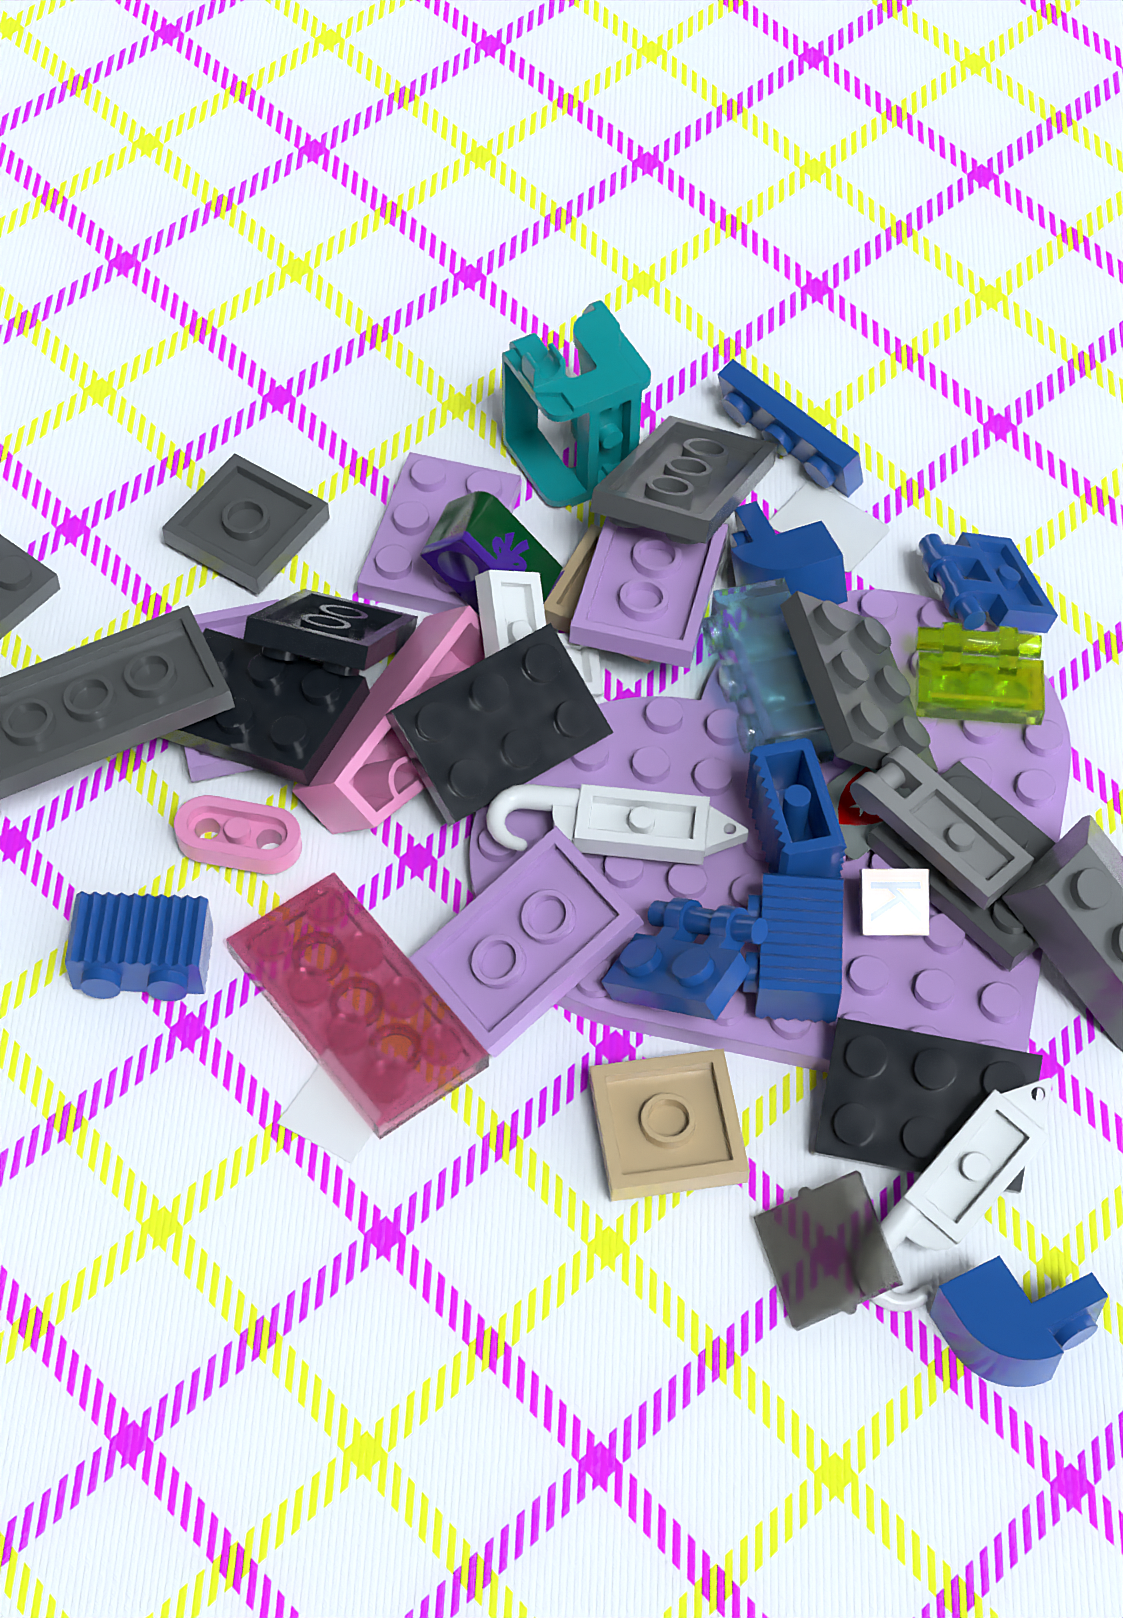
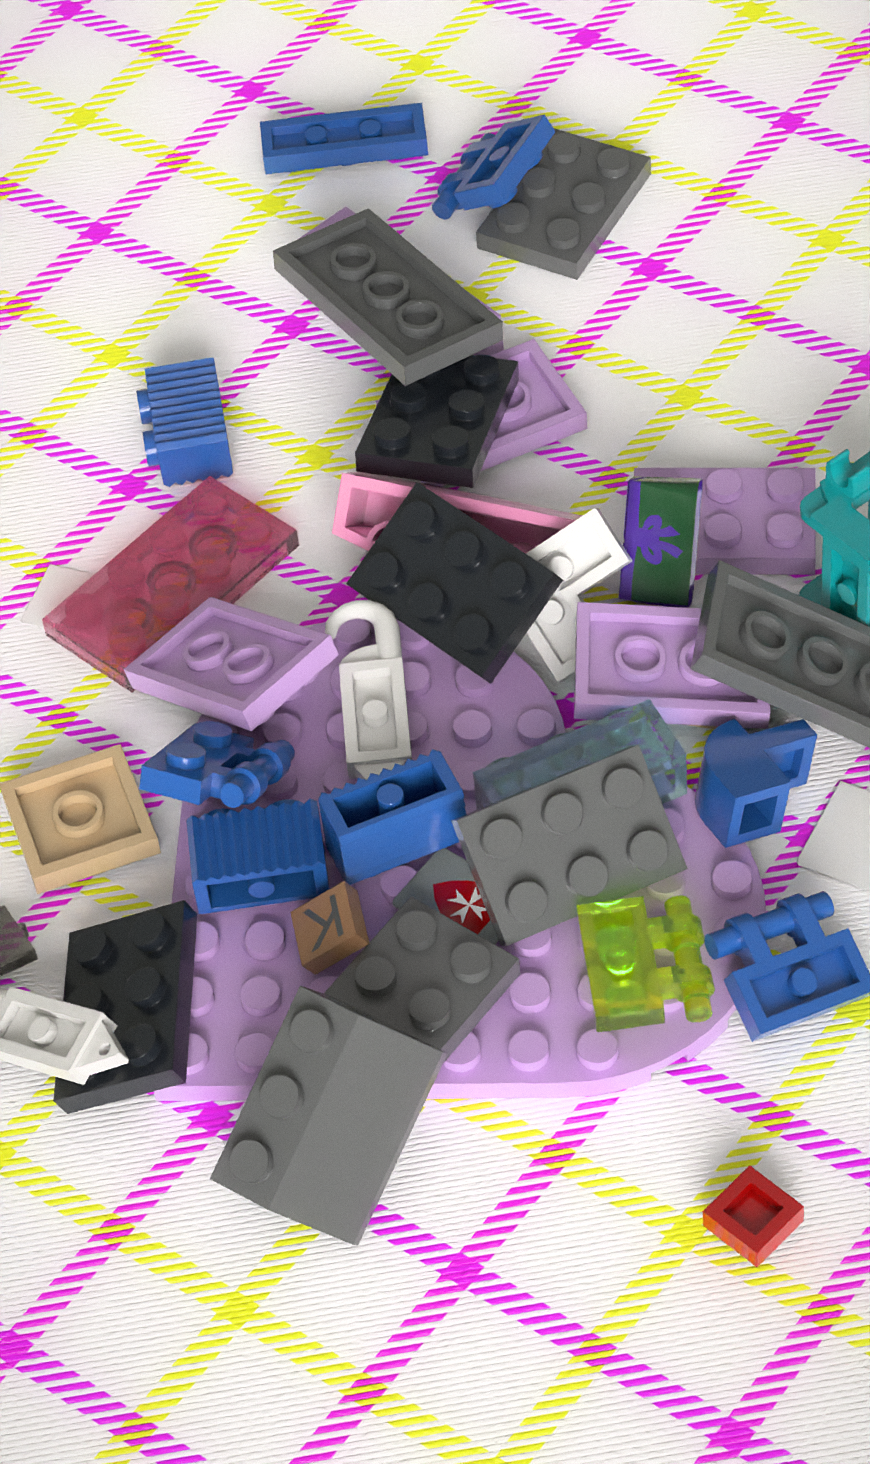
camera: 85 degrees right, 5 degrees down
dark grey plate [162,453,330,594] -> none
bright pink plate [174,795,302,874] -> none
black plate [243,589,418,676] -> none
light grey plate [850,746,1034,910] -> none

